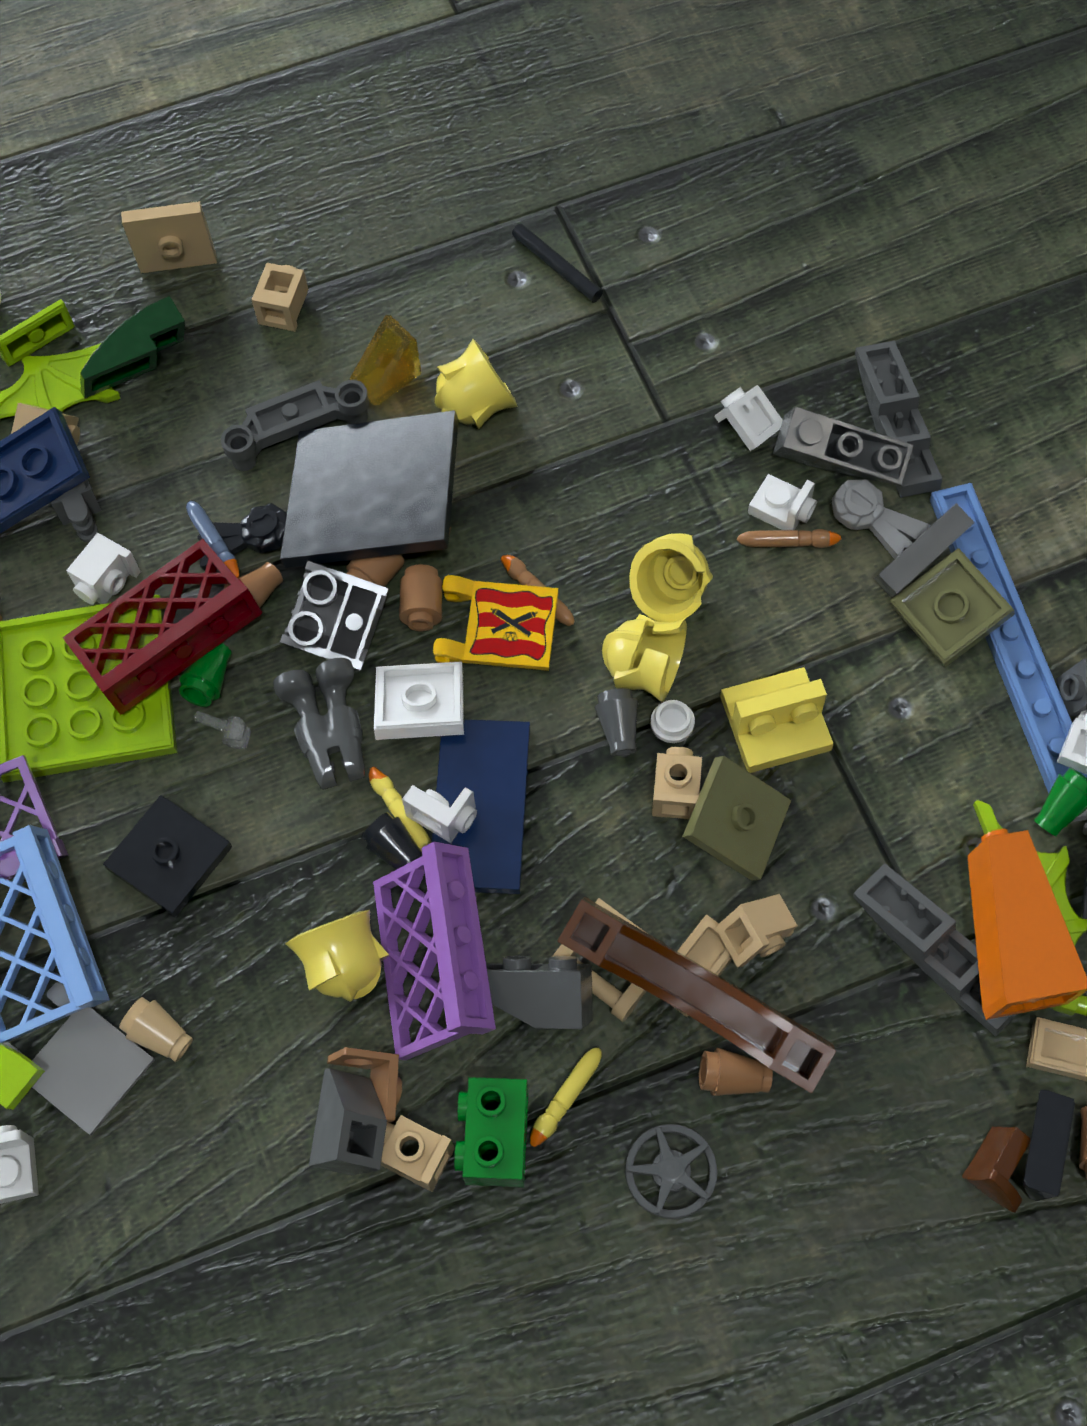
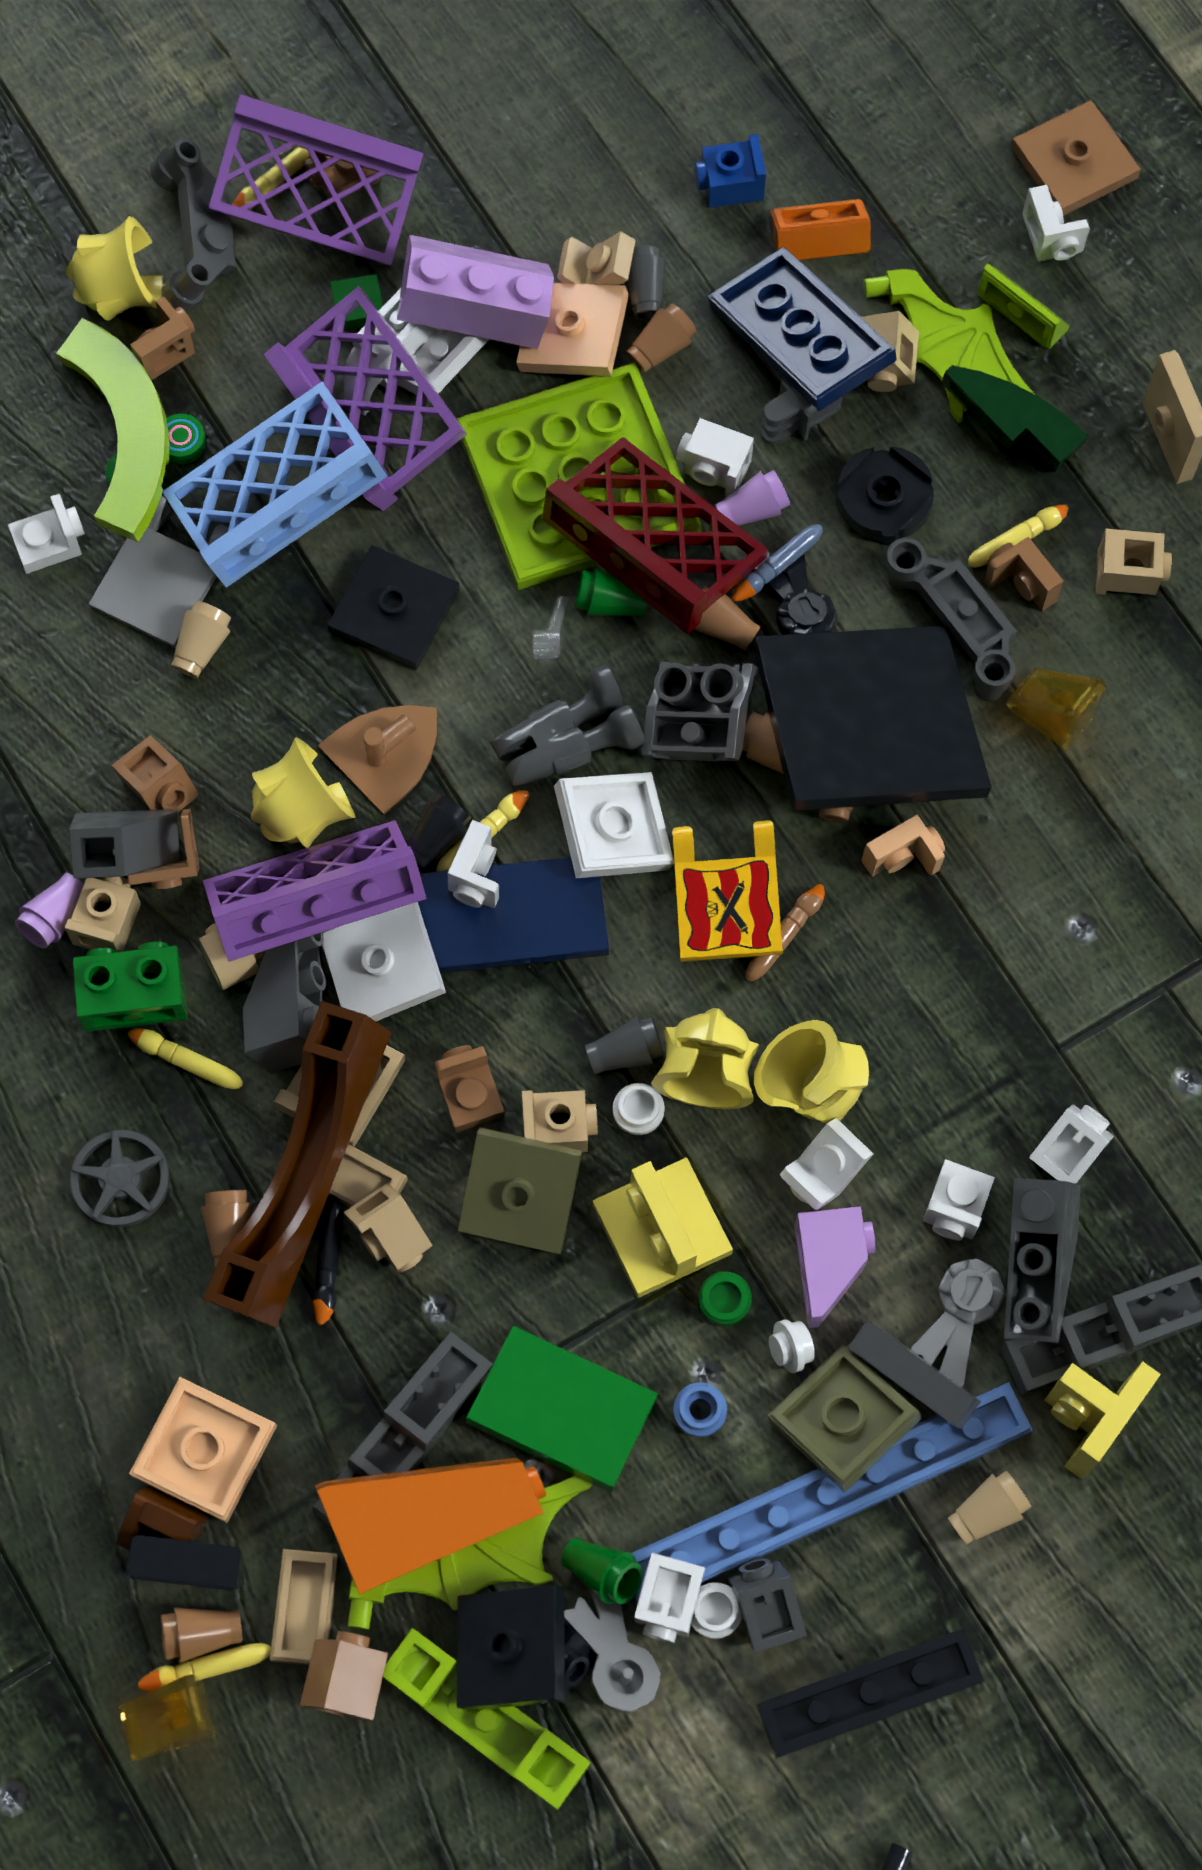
camera: 75 degrees right, 5 degrees up
medium nougat brick [399,564,443,631] -> none
light yellow helmet [435,339,518,429] -> none
medium nougat piece [737,529,841,548] -> none
none -> lavender cone [15,873,84,948]
none -> medium nougat bracket [111,735,199,813]
none -> light nougat plate [129,1377,277,1524]
none -> tan plate [199,923,264,991]
none -> black piece [312,1197,343,1325]
none -> medium nougat shield [318,705,437,815]
none -> white plate [323,902,446,1021]
none -> medium nougat bracket [434,1045,505,1133]
none -> green tile [466,1326,658,1493]
none -> medium blue plate [673,1383,727,1437]
none -> green tile [698,1272,752,1327]
none -> lavender cone [714,470,790,526]
none -> white plate [769,1319,814,1373]
none -> white bracket [780,1118,873,1210]
none -> lavender slope [794,1206,875,1328]
none -> black plate [836,446,934,545]
none -> light nougat bracket [861,814,945,877]
none -> tan cone [948,1470,1032,1545]
none -> light yellow piece [968,504,1068,568]
none -> medium nougat bracket [984,537,1064,611]
none -> light yellow bracket [1044,1361,1161,1480]

